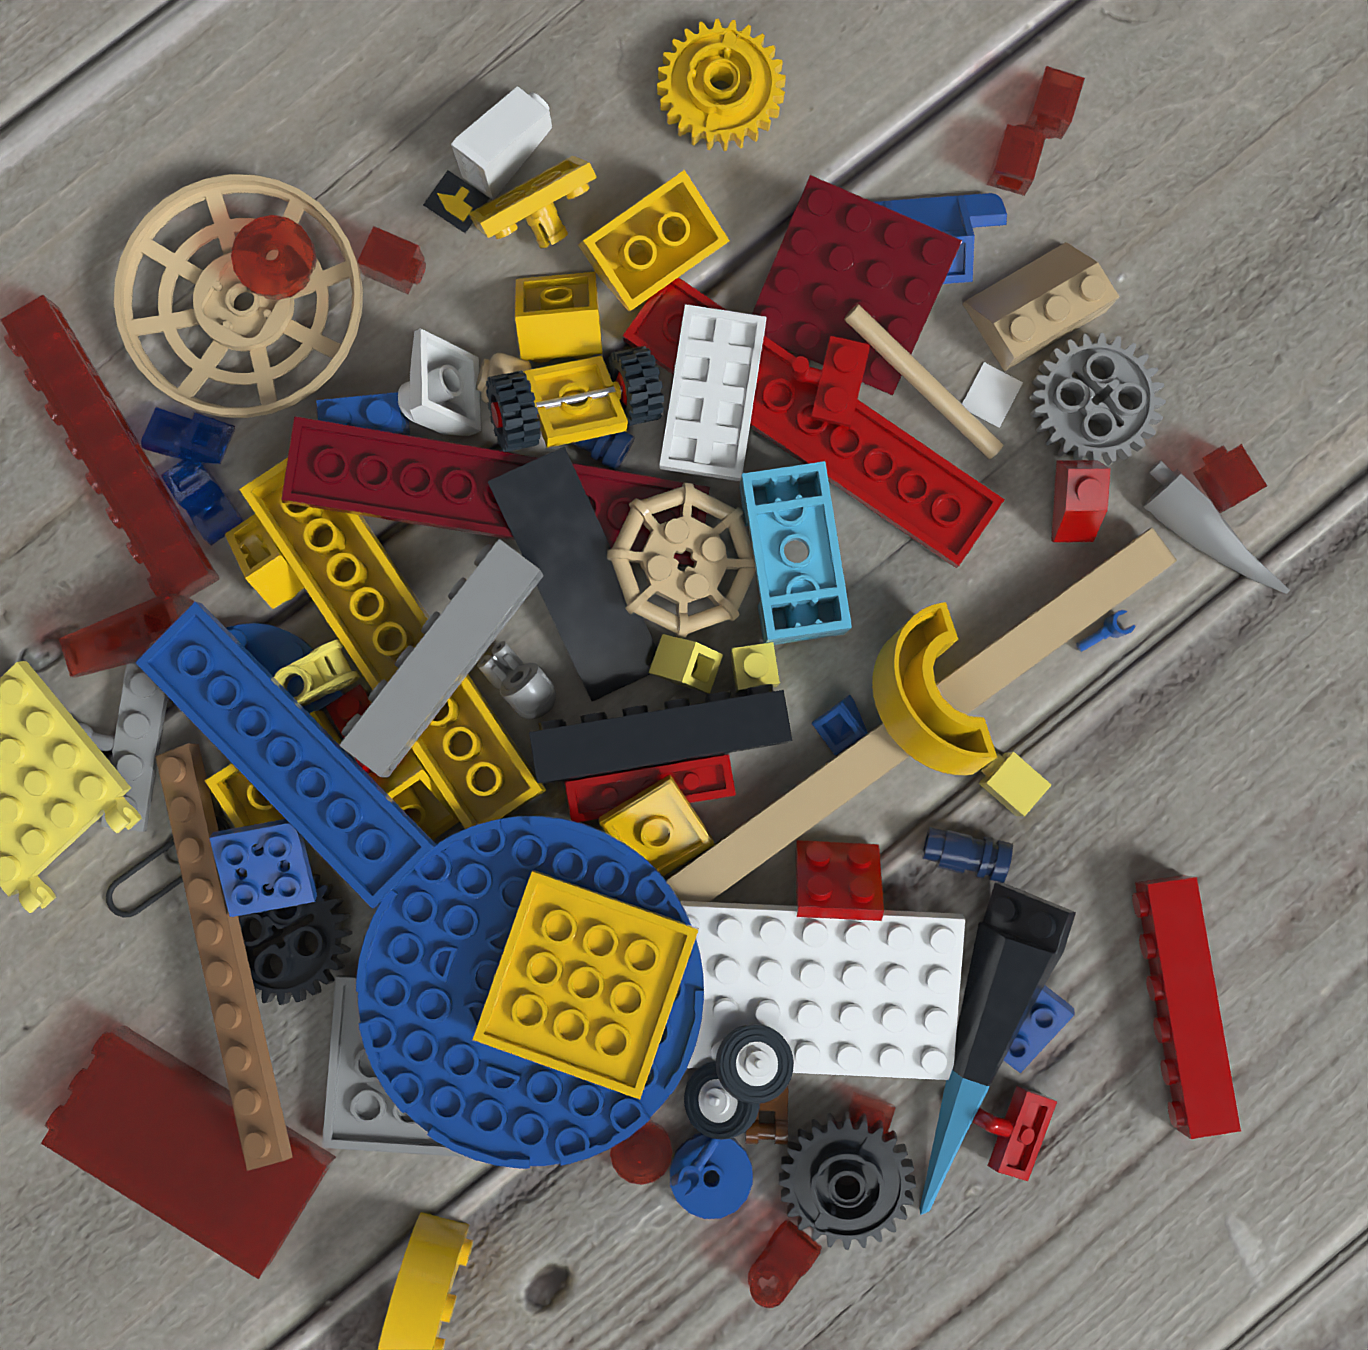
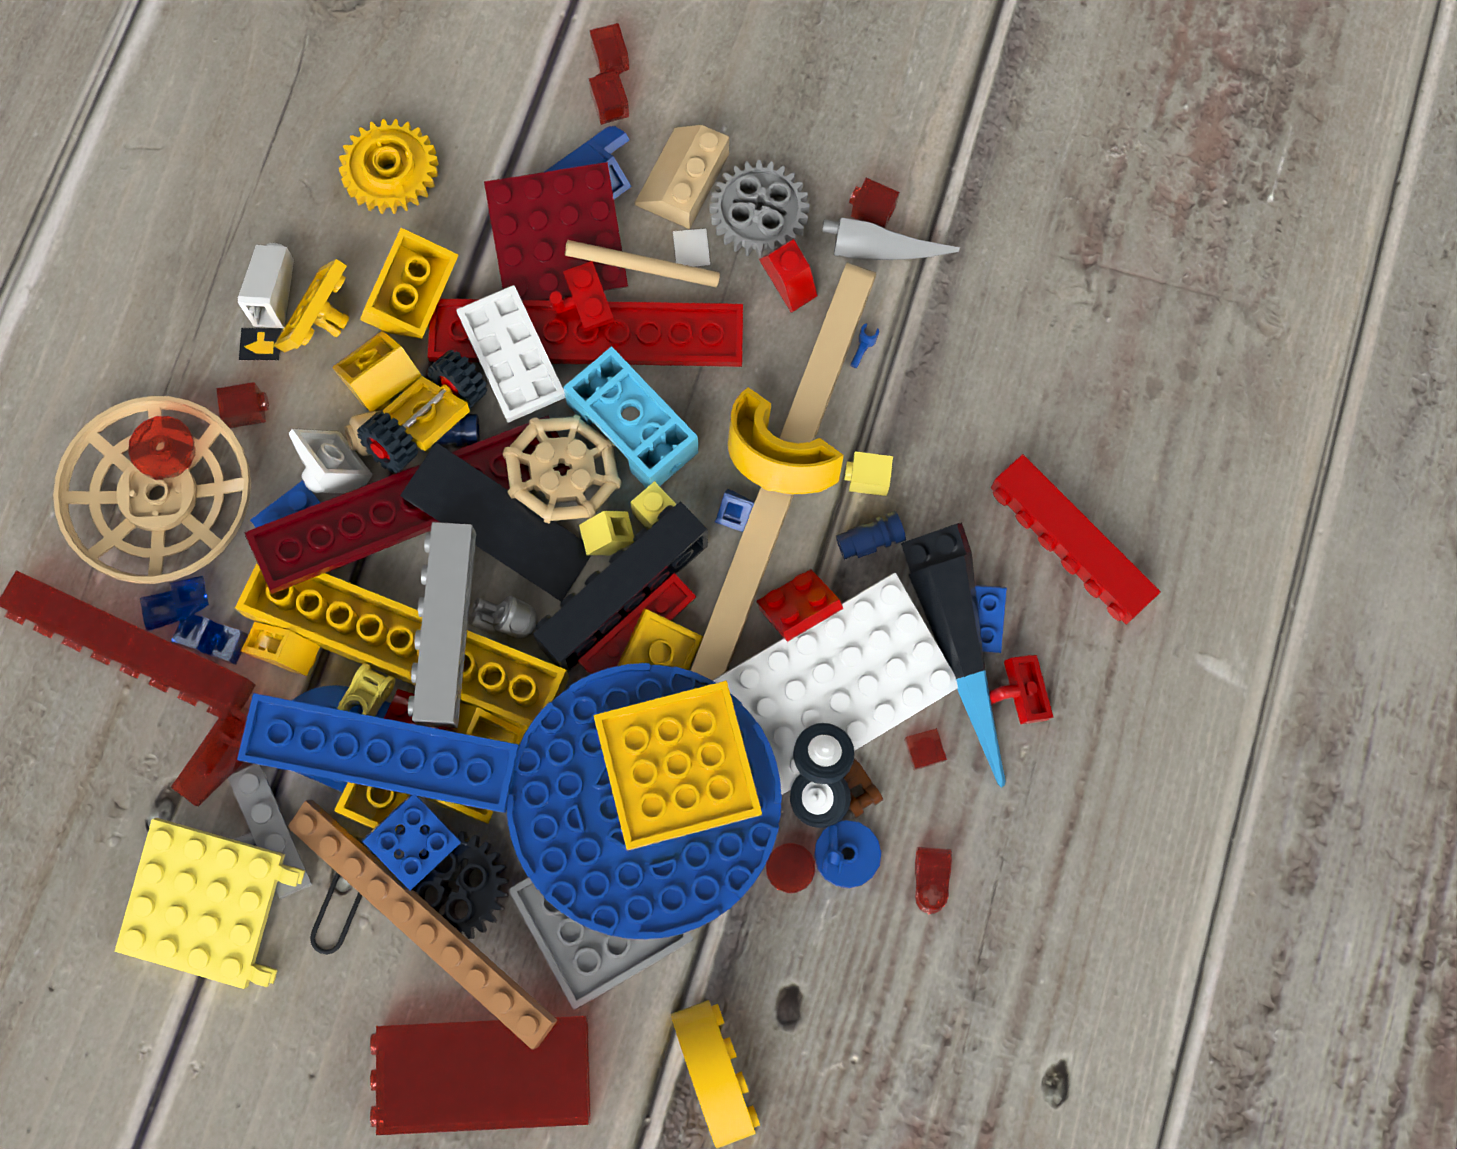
camera: 30 degrees left, 10 degrees down
black gear [779,1111,916,1250] -> none

